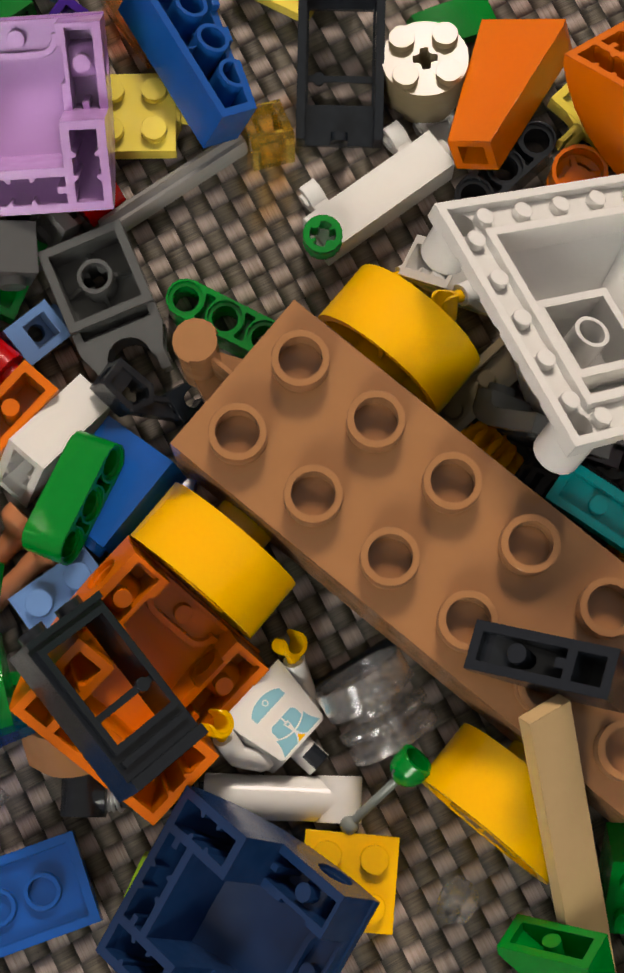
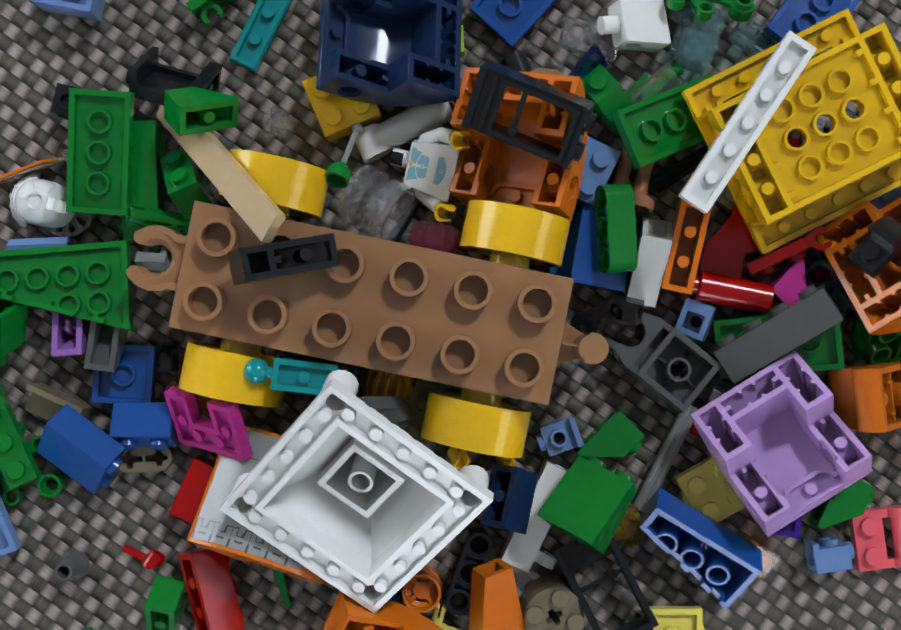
camera: 150 degrees right, 10 degrees up
green beam [166,279,275,359] -> none
green bush [303,215,343,260] -> none
none -> clear pink gear [409,220,460,254]
none -> dark blue brick [480,464,538,535]
none -> medium blue brick [535,415,584,457]
none -> green slope [537,456,638,554]
none -> green slope [574,408,645,457]

